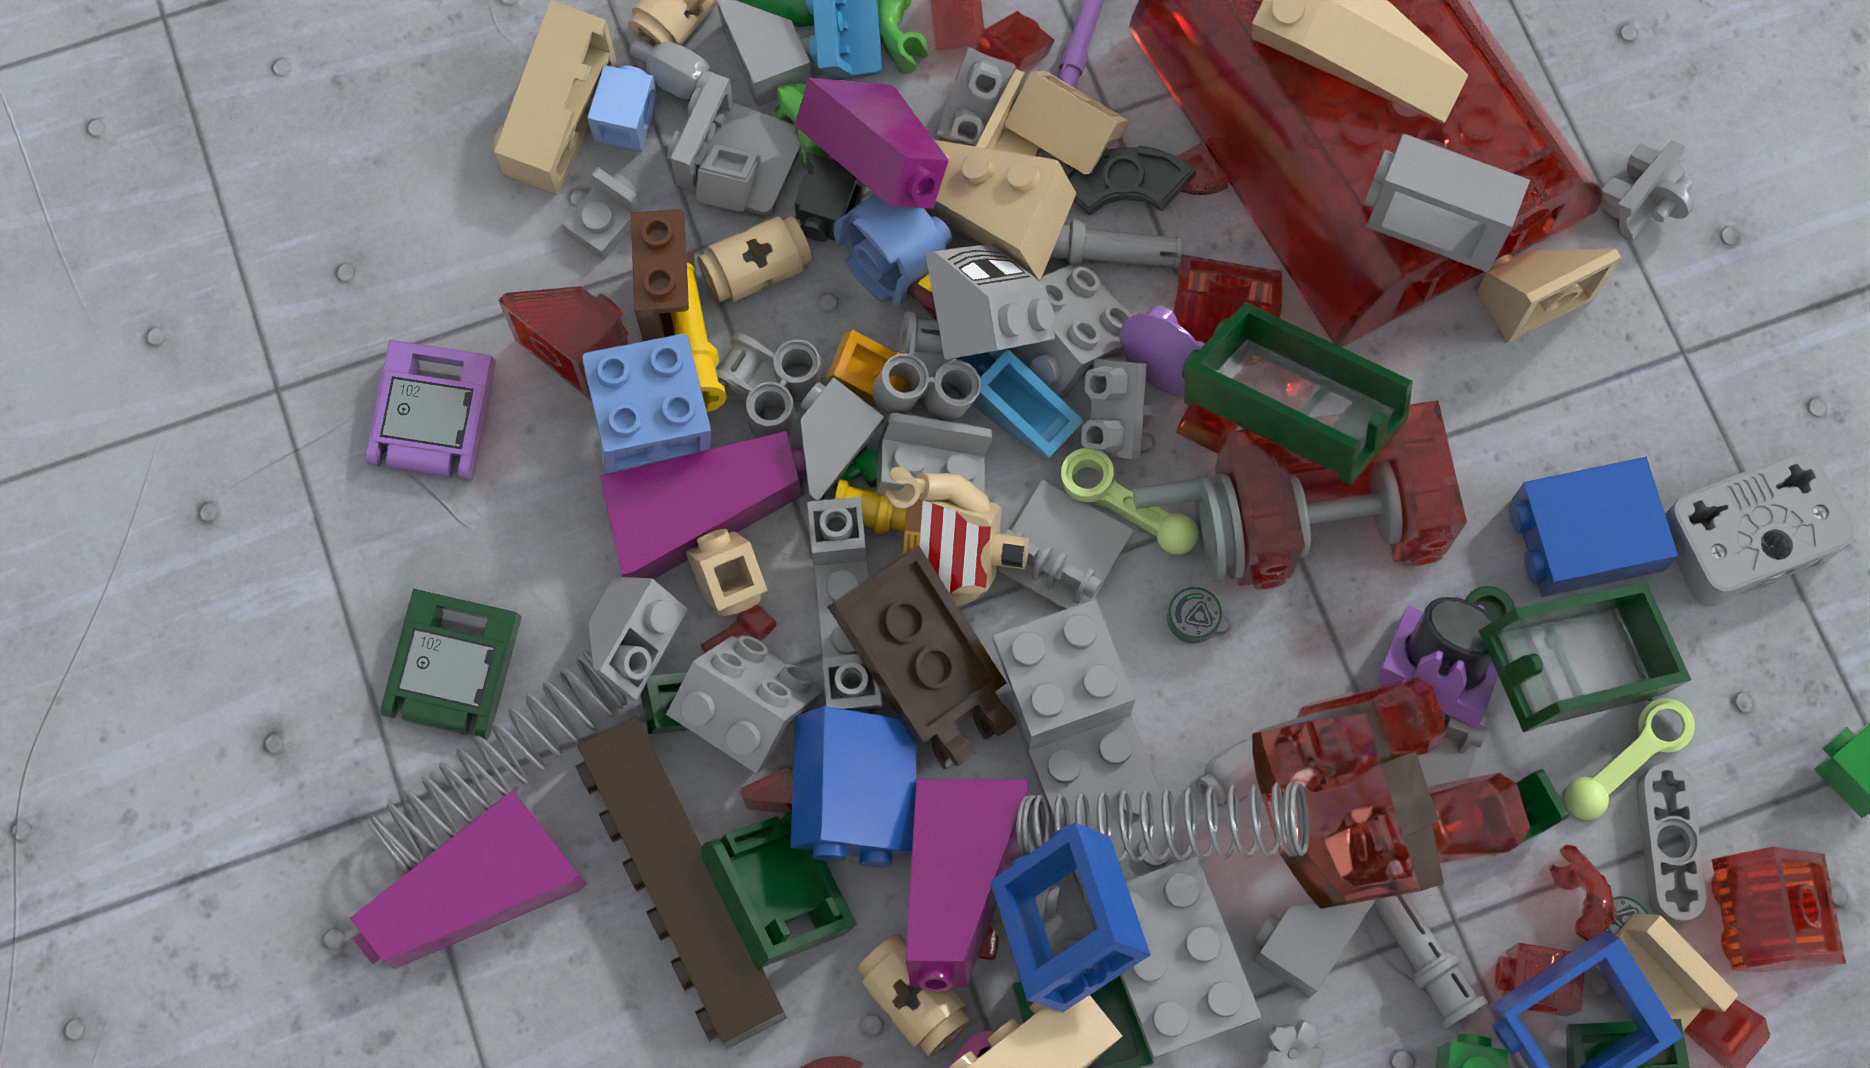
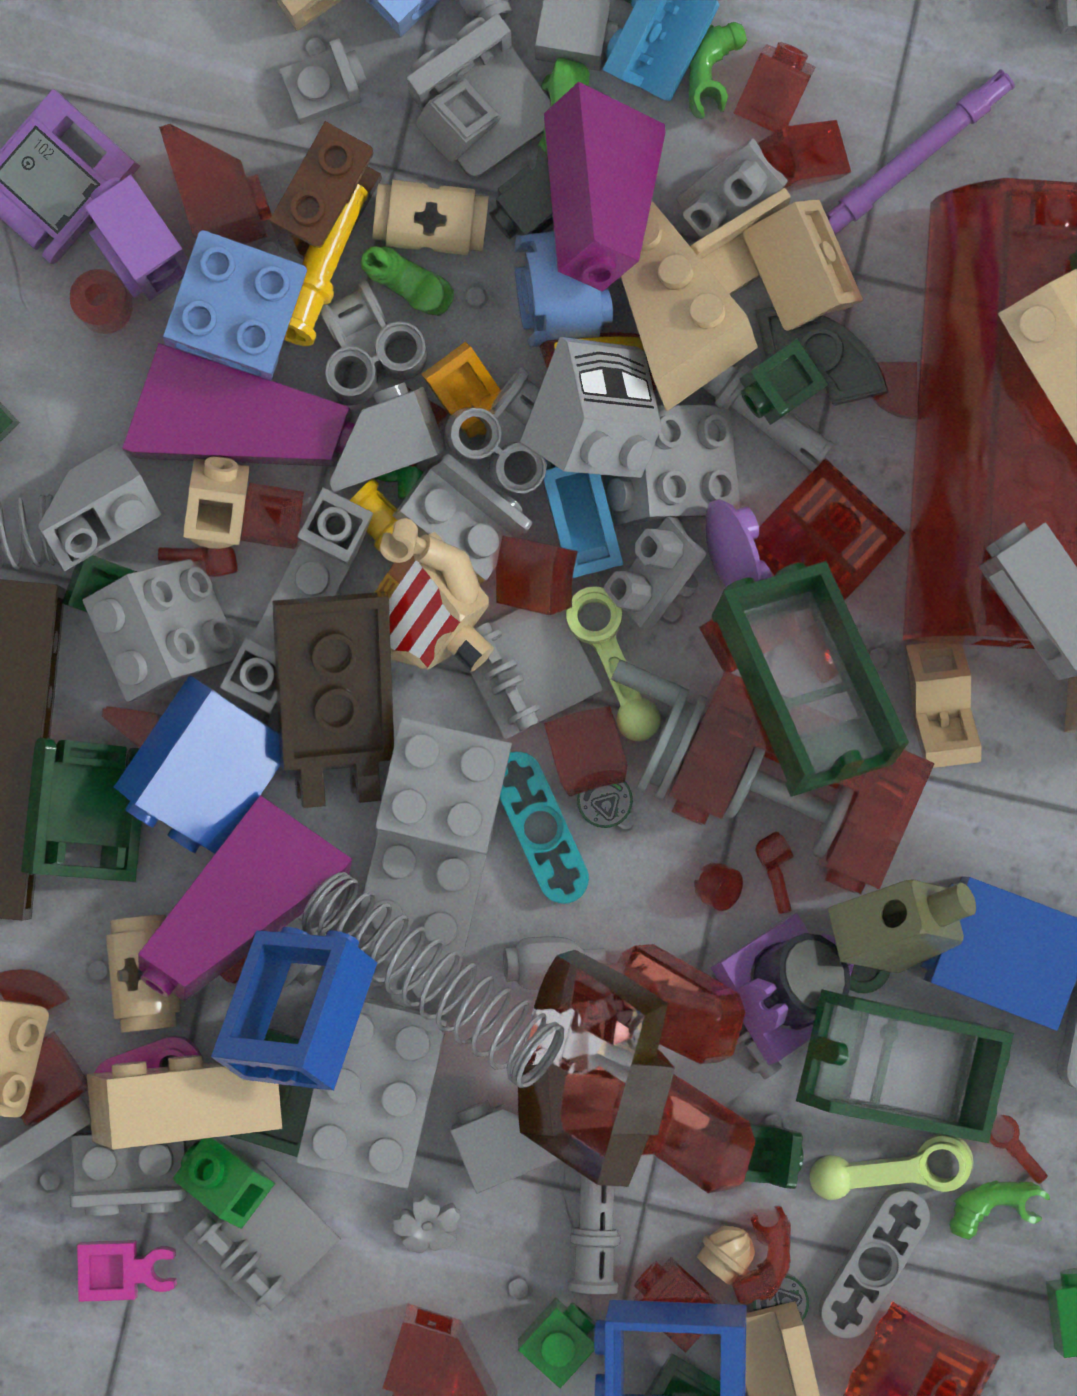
camera: 30 degrees right, 15 degrees up
none -> clear red brick [70,269,133,334]
none -> medium lavender brick [84,174,189,301]
none -> clear red tile [240,482,304,549]
none -> bright green piece [361,246,454,316]
none -> clear red piece [496,535,578,615]
none -> teal beam [500,752,589,904]
none -> clear red piece [544,706,628,797]
none -> clear red hinge [694,862,743,911]
none -> tan plate [697,1226,755,1285]
none -> dark green bracket [739,339,828,425]
none -> clear red hand [755,832,794,914]
none -> olive torso [827,879,976,974]
none -> tan slope [906,639,982,769]
none -> bright green piece [949,1180,1050,1240]
none -> clear red hand [989,1115,1048,1184]

